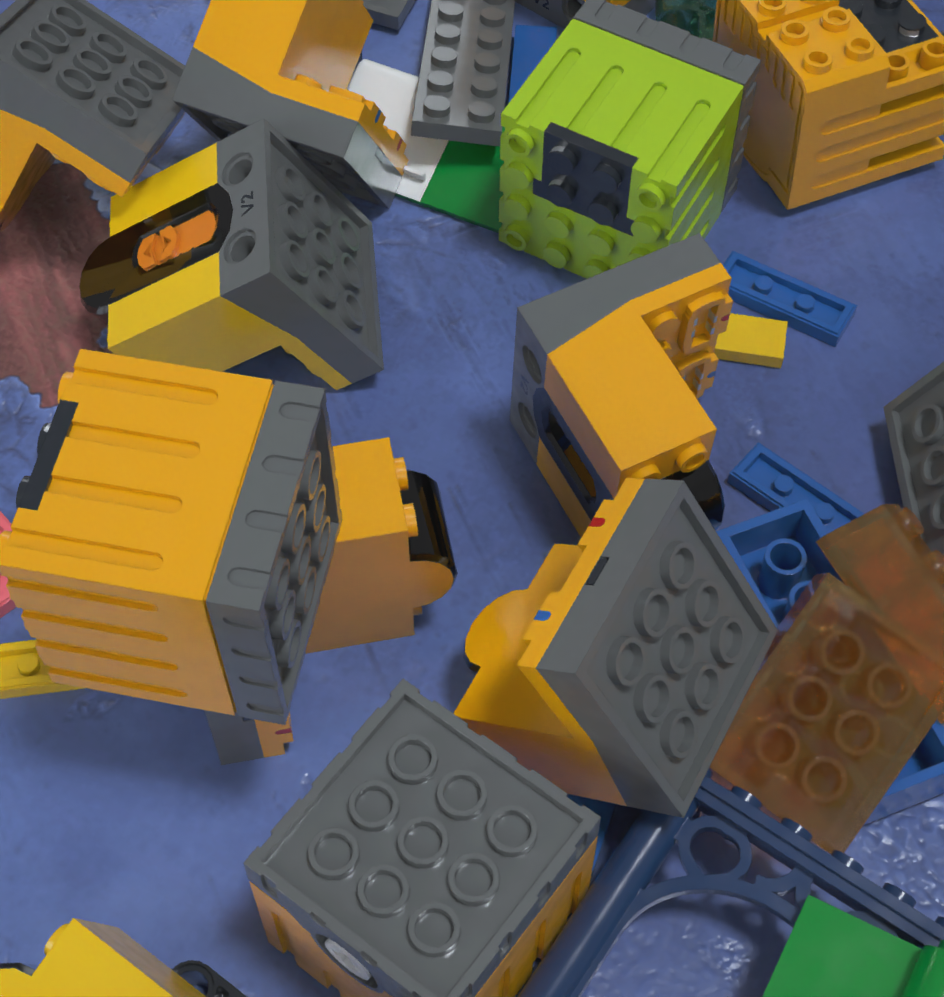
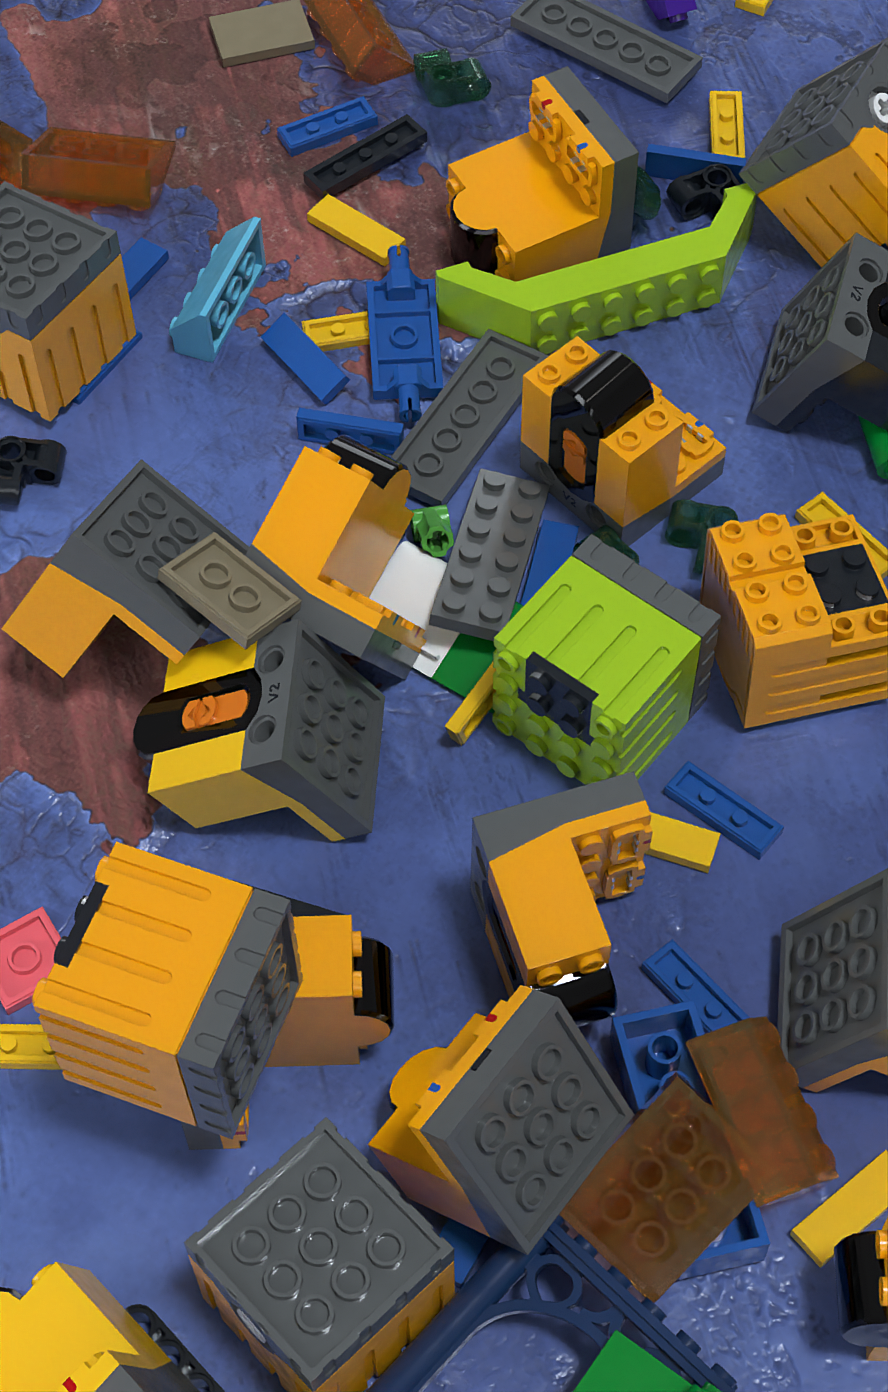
camera: 10 degrees right, 0 degrees up
none -> dark tan tile [157,532,302,649]
none -> bright green piece [410,504,454,557]
none -> yellow tile [445,662,496,746]

